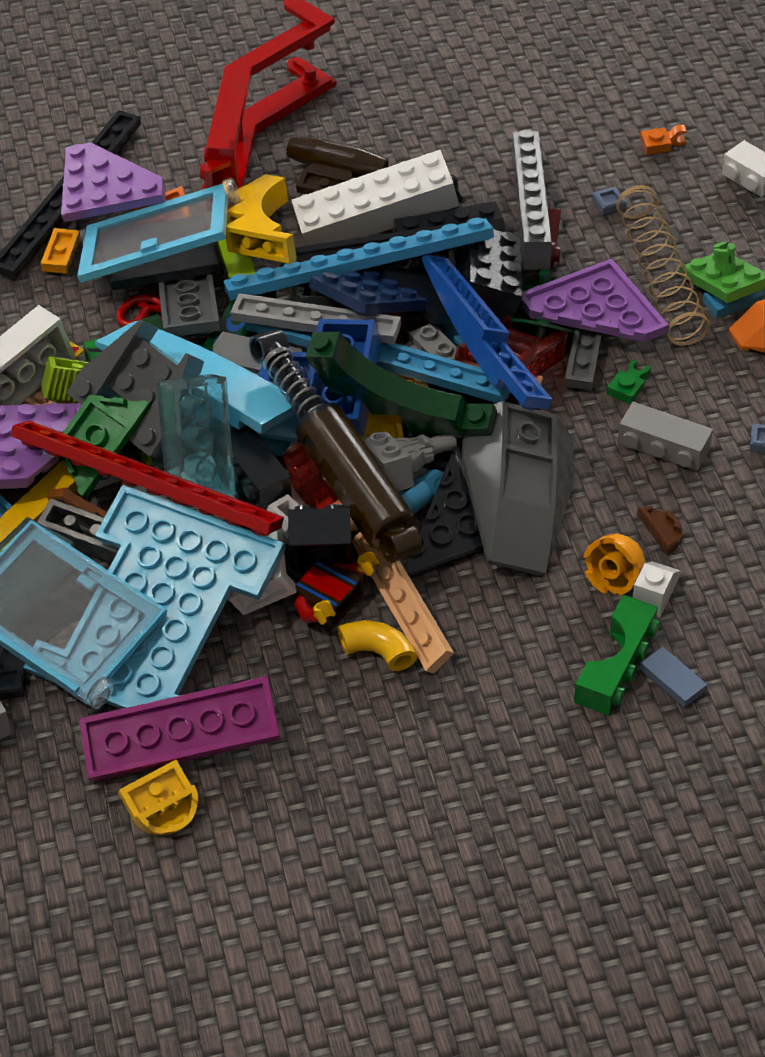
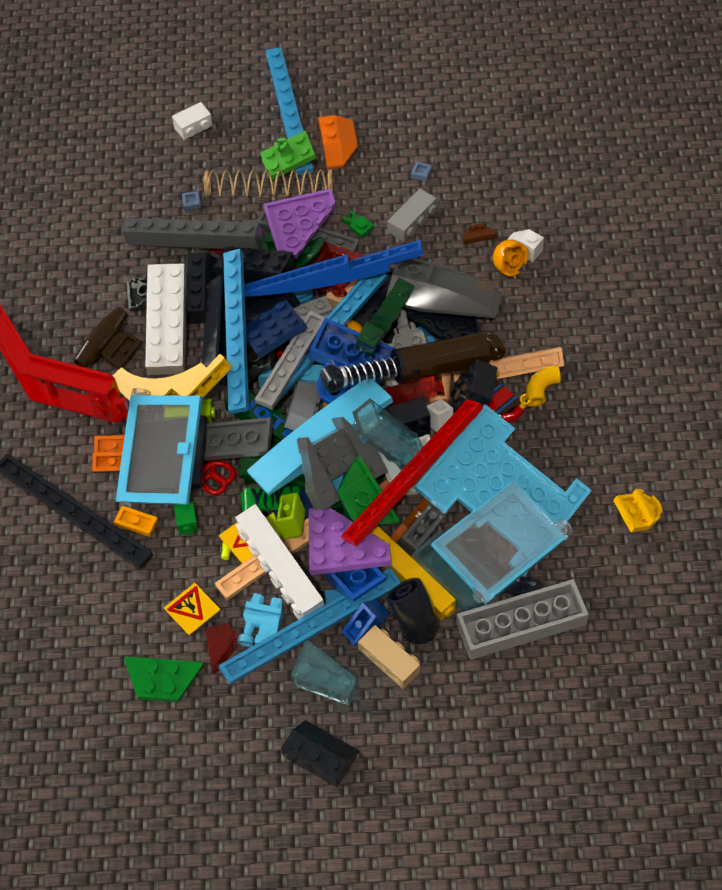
camera: 75 degrees left, 10 degrees up
medium lavender plate [61,142,165,222] -> none
magenta plate [79,676,281,782] -> none
green arch [574,594,660,716] -> none
orange plate [640,124,687,155] -> none
sand blue tile [640,647,708,707] -> none
none -> green brick [174,502,199,535]

